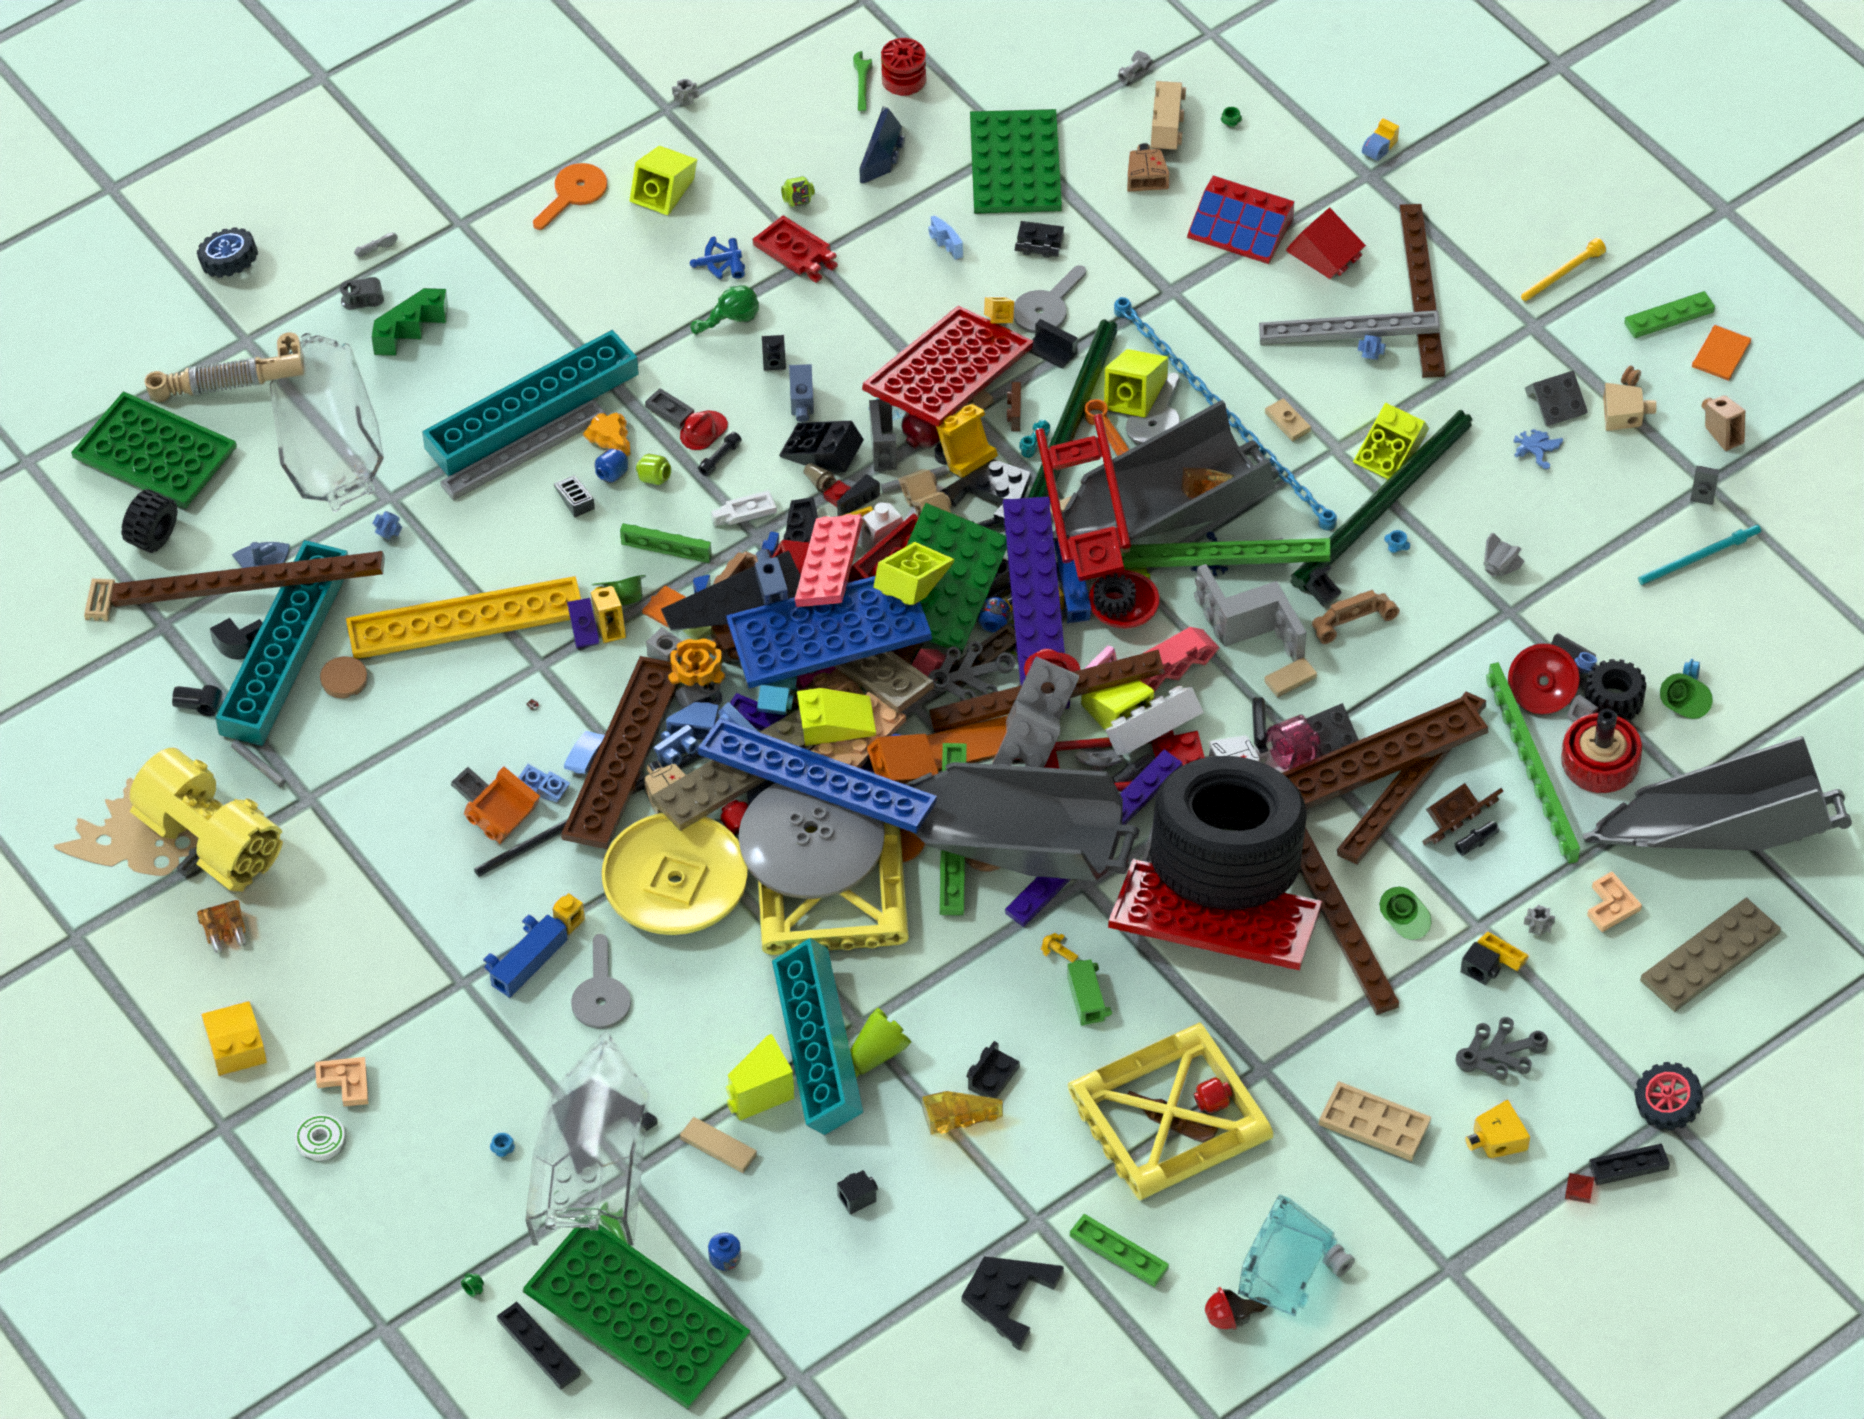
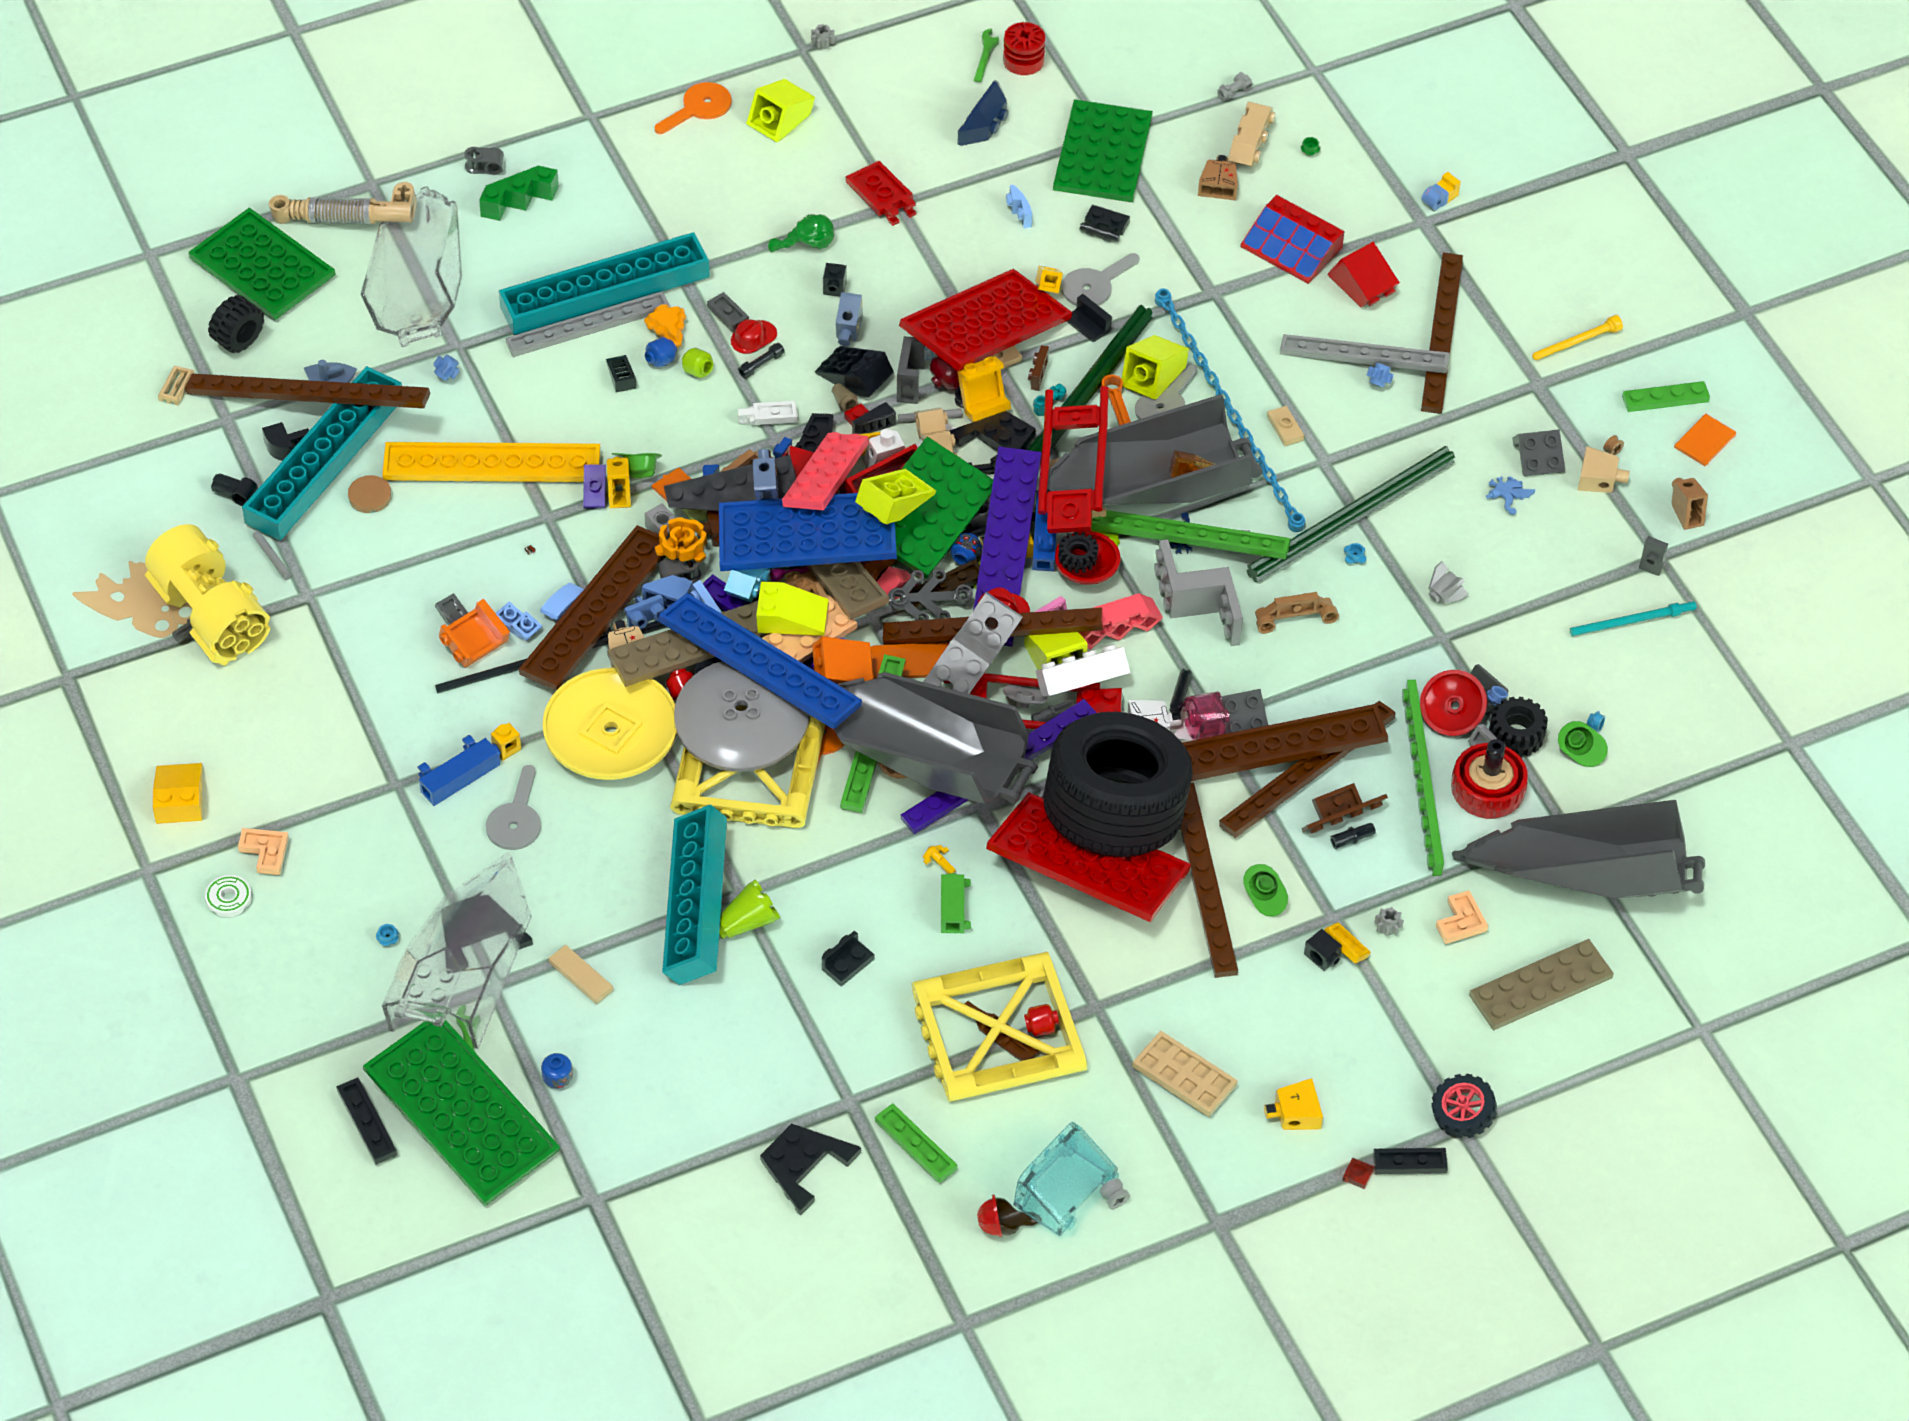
camera: 10 degrees right, 0 degrees up
black wheel [197,227,258,278] -> none
clear orange piece [197,900,246,953] -> none
light grey piece [354,232,398,257] -> none
green plate [461,1273,484,1297] -> none
bright green plate [620,523,712,563] -> none
blue piece [689,236,745,279] -> none
neon yellow slope [725,1034,795,1121] -> none
lime head [781,176,815,207] -> none
black brick [837,1170,878,1215] -> none
clear yellow slope [922,1091,1003,1135] -> none
tan tile [1264,657,1317,698] -> none
black bracket [1305,565,1342,607] -> none
neon yellow slope [1353,402,1430,479] -> none
dark grey plant [1455,1017,1548,1080] -> none

